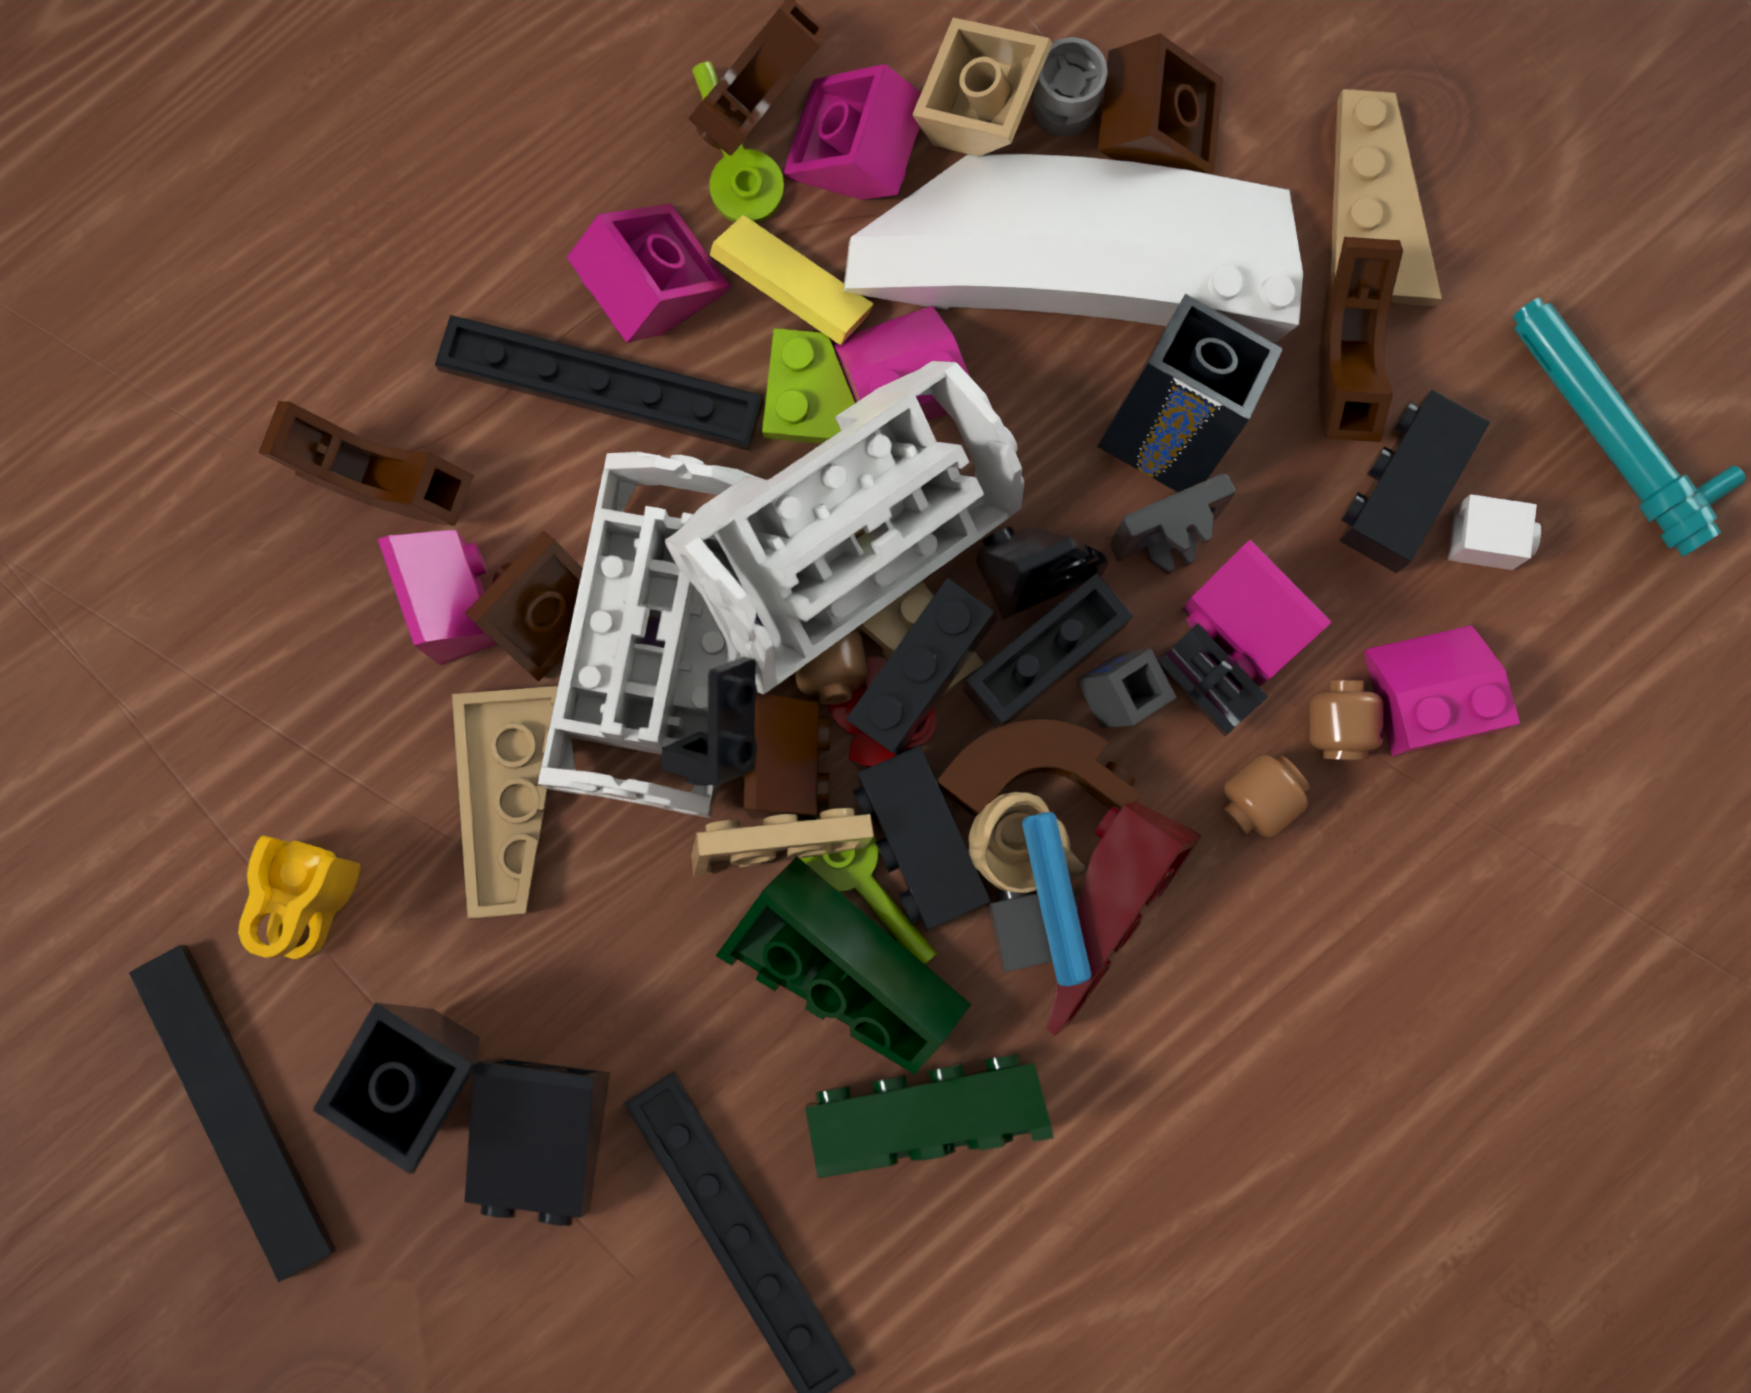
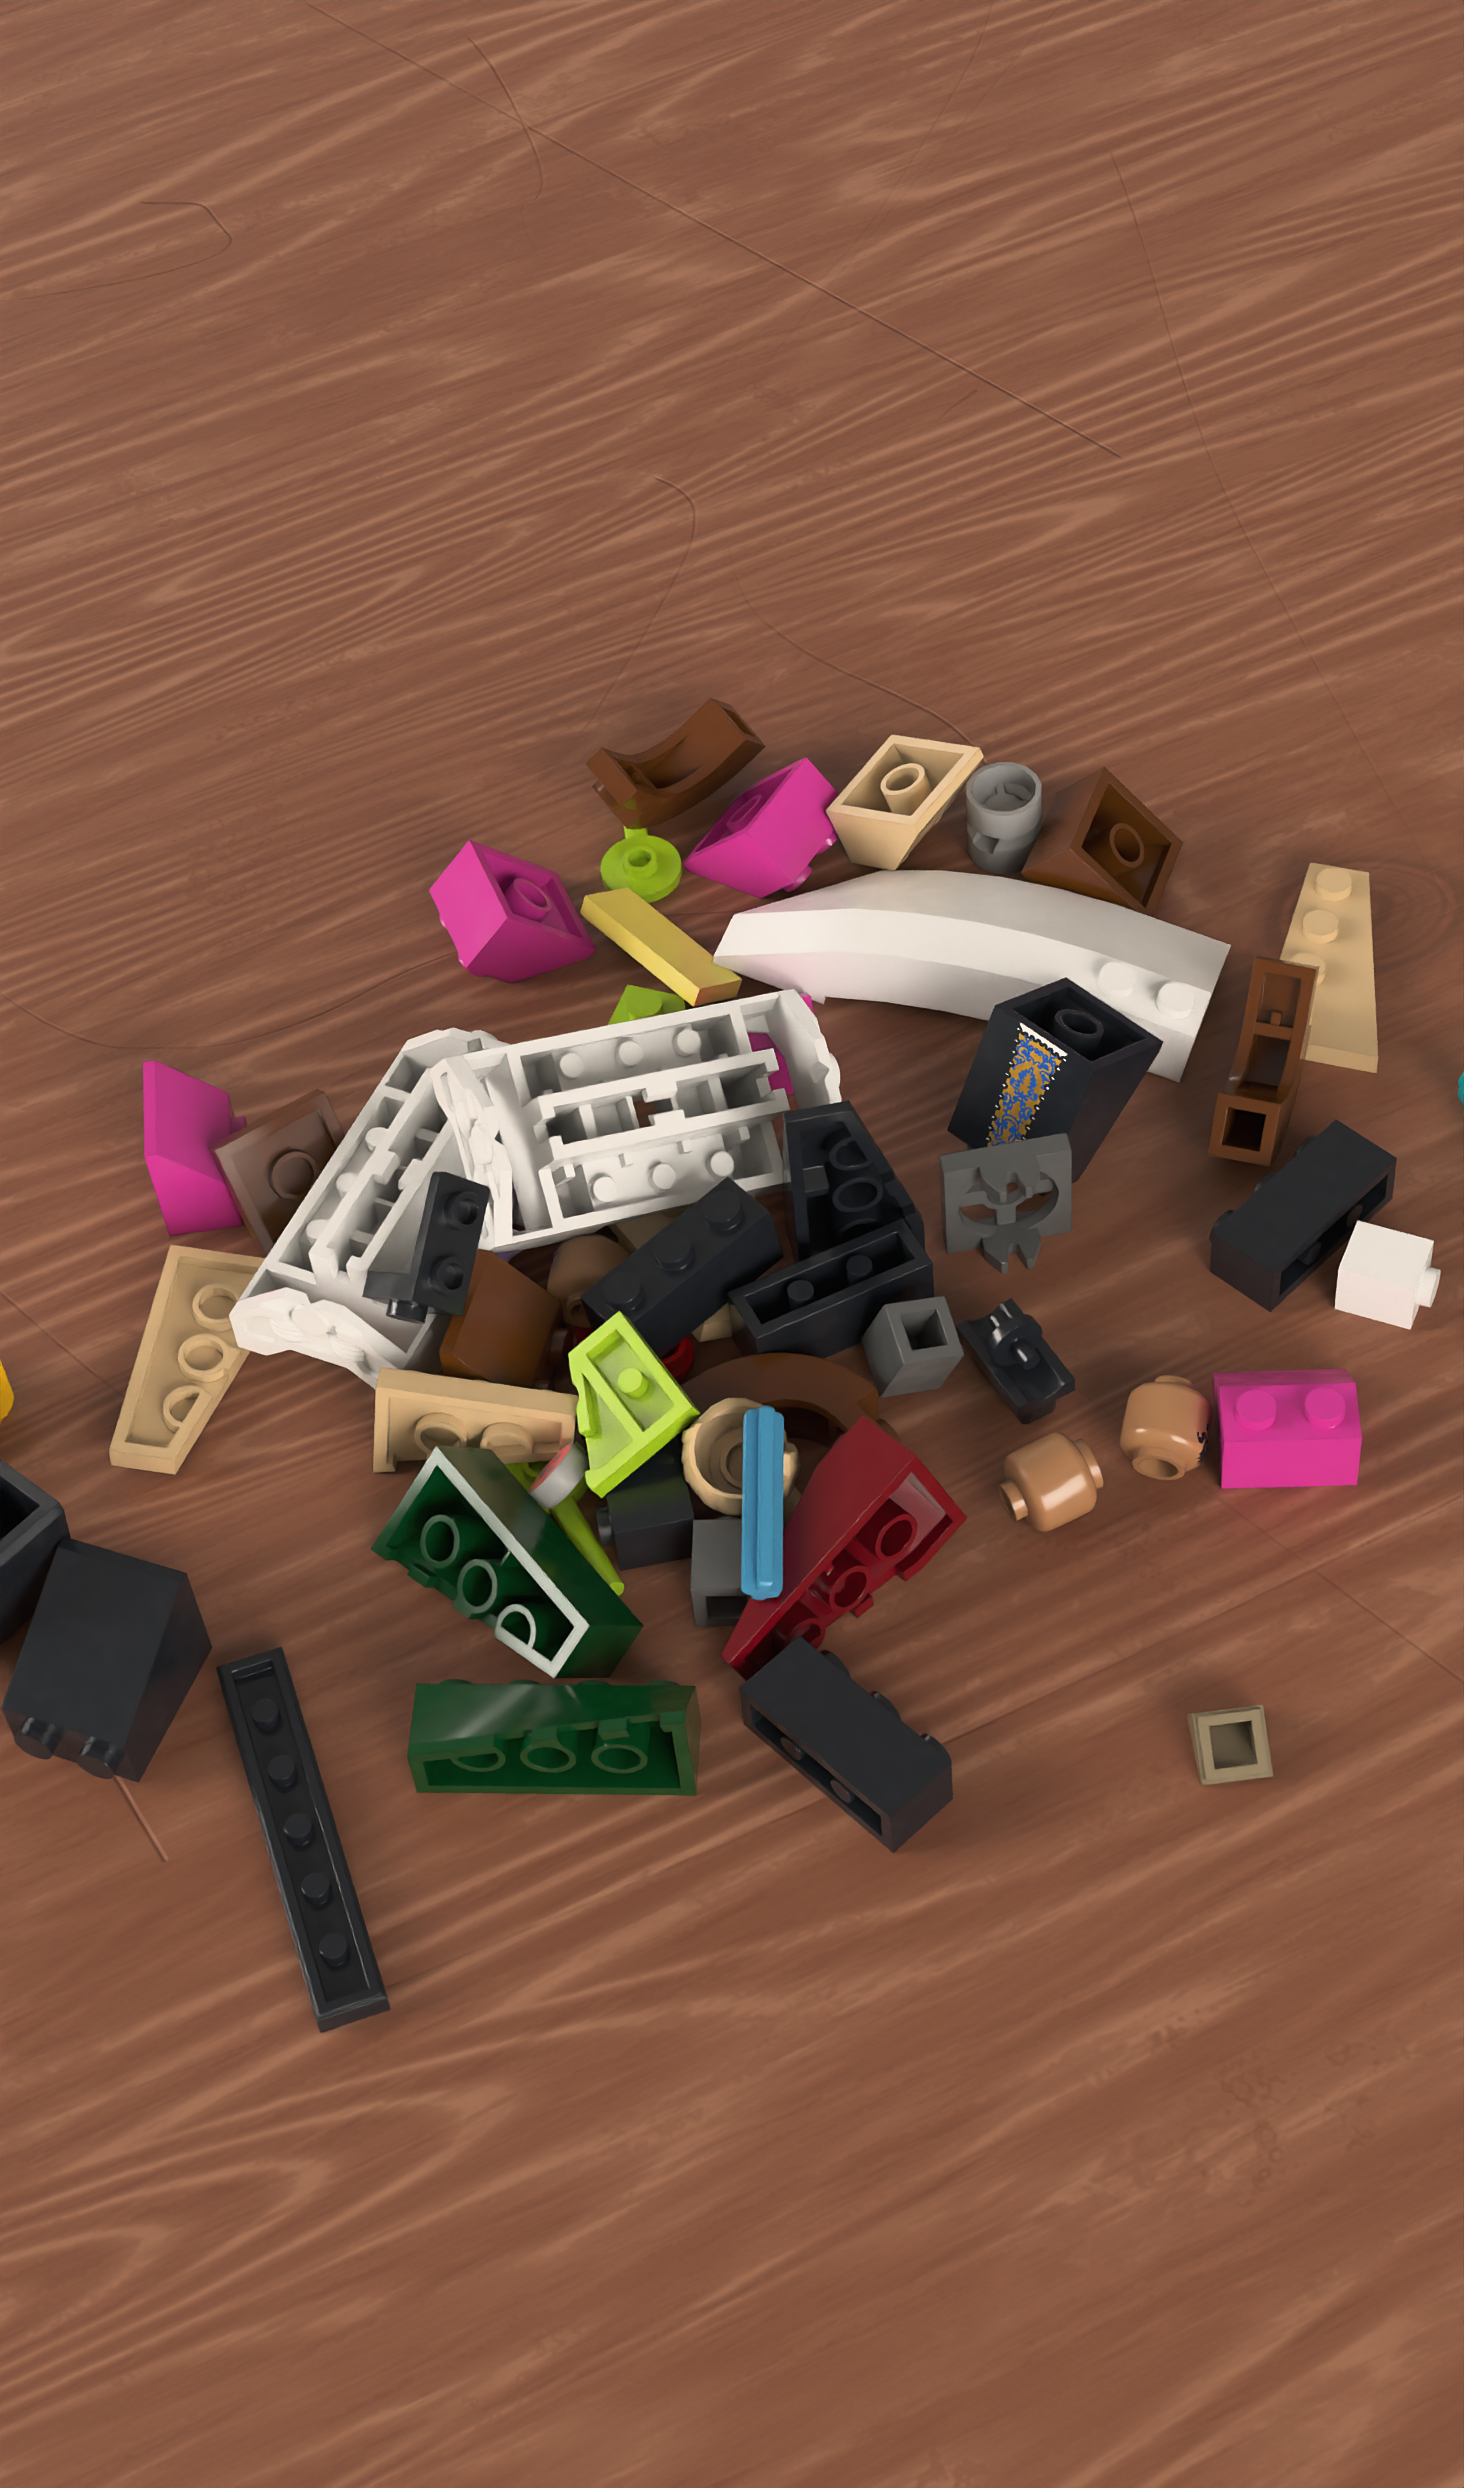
camera: 20 degrees right, 30 degrees down
reddish brown arch [258,401,474,526] -> none
black tile [435,315,763,451] -> none
dark pink slope [1182,540,1331,687] -> none
none -> light grey tile [528,1442,590,1509]
none -> lime wing [568,1311,702,1498]
none -> black brick [739,1636,953,1853]
none -> dark tan slope [1187,1705,1273,1785]

